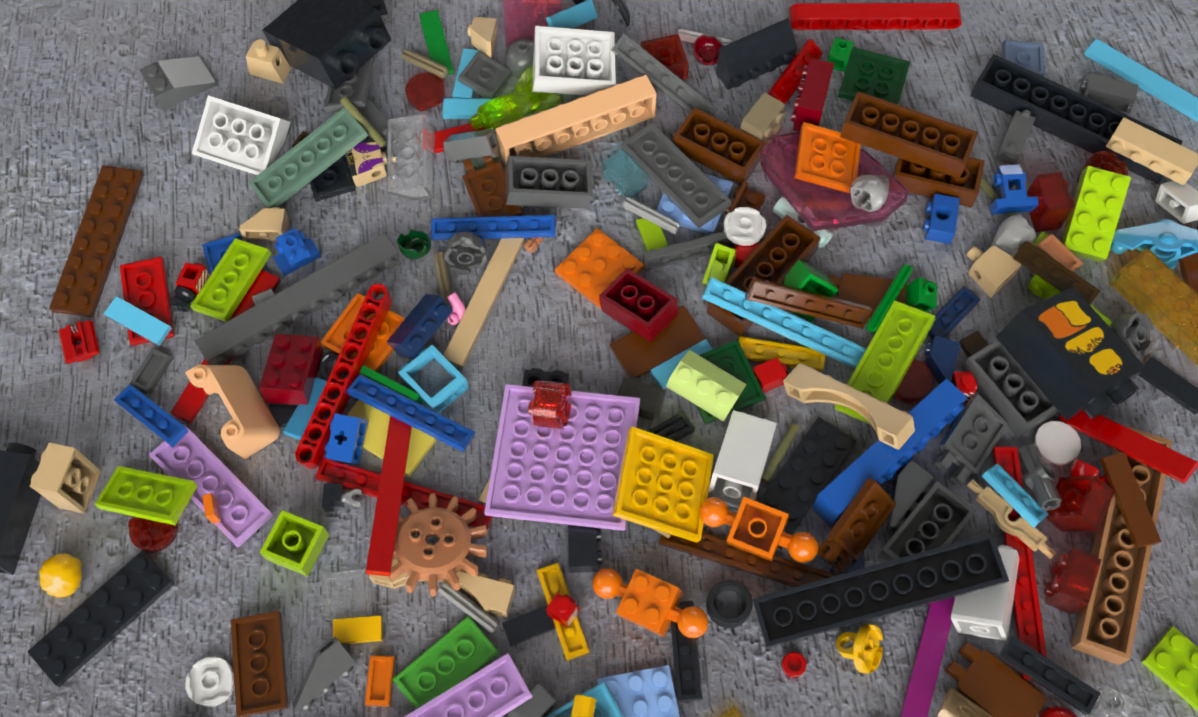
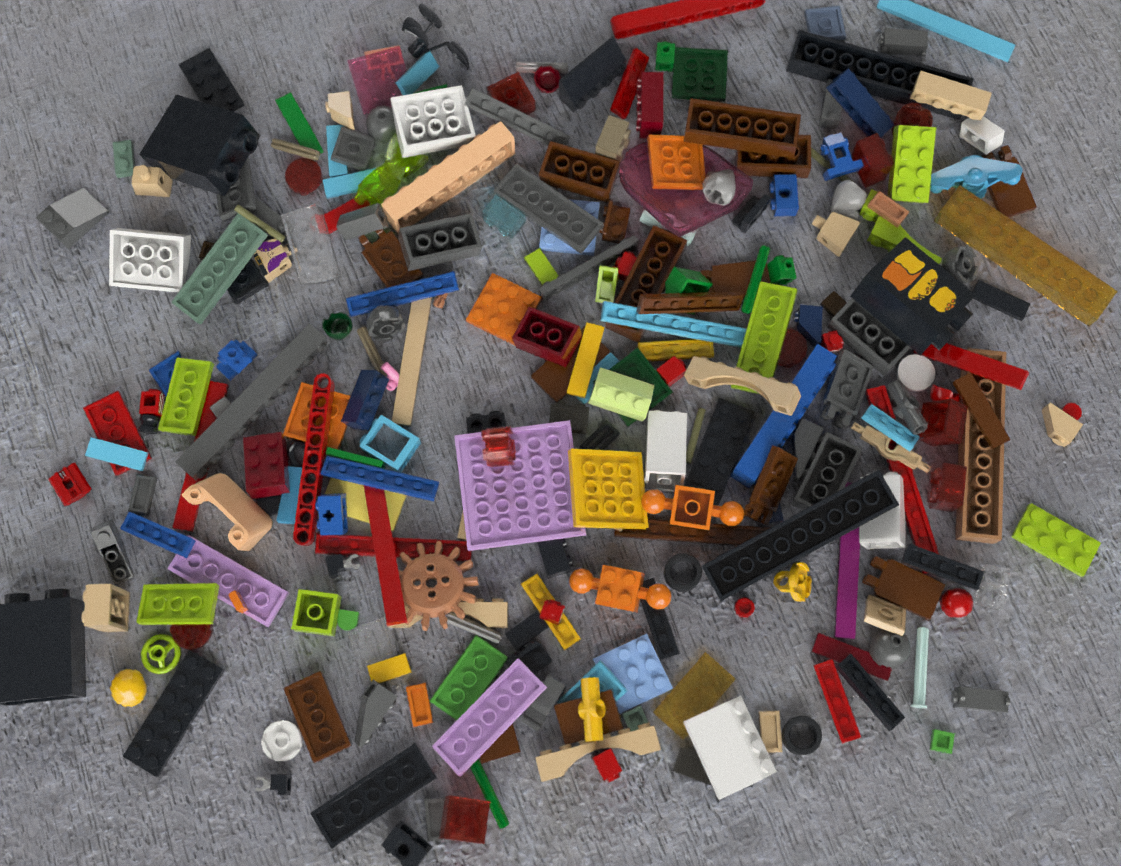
camera: 15 degrees left, 10 degrees up
reddish brown plate [49,165,144,318] -> none
tan slope [239,207,289,241] -> none
light grey axle [623,197,680,234] -> none
white tile [724,207,766,246] -> none
dark blue tile [927,286,981,339] -> none
dark brown tile [1013,241,1101,305] -> none
none -> dark grey slope [90,519,134,585]
none -> sand green plate [113,140,135,178]
none -> lime piece [141,634,181,674]
none -> bright green tile [337,609,360,631]
none -> black bracket [506,640,553,674]
none -> yellow tile [567,322,605,398]
none -> black bracket [732,194,771,233]
none -> dark blue brick [826,69,894,143]

